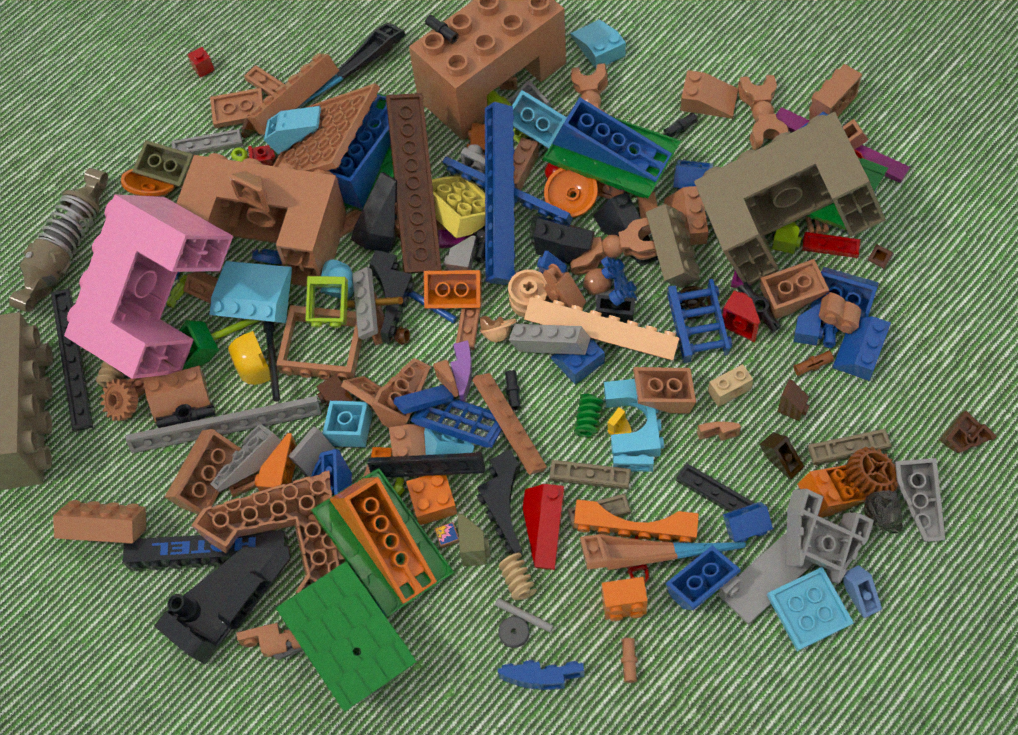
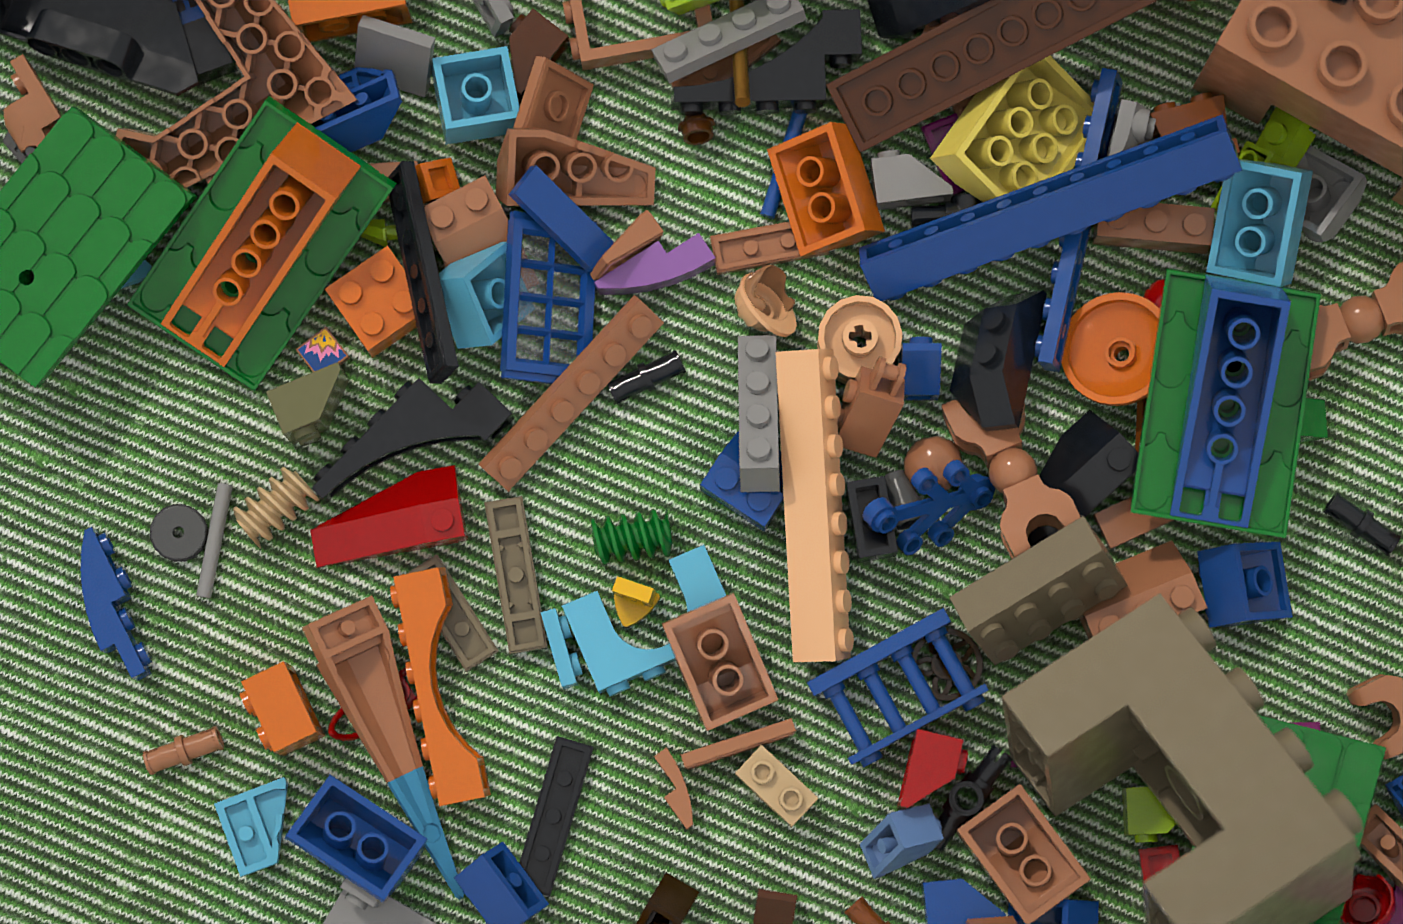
camera: 70 degrees right, 20 degrees up
none -> medium azure wing [214,777,288,877]
none -> nougat tile [680,718,796,770]
none -> medium blue slope [860,803,944,879]

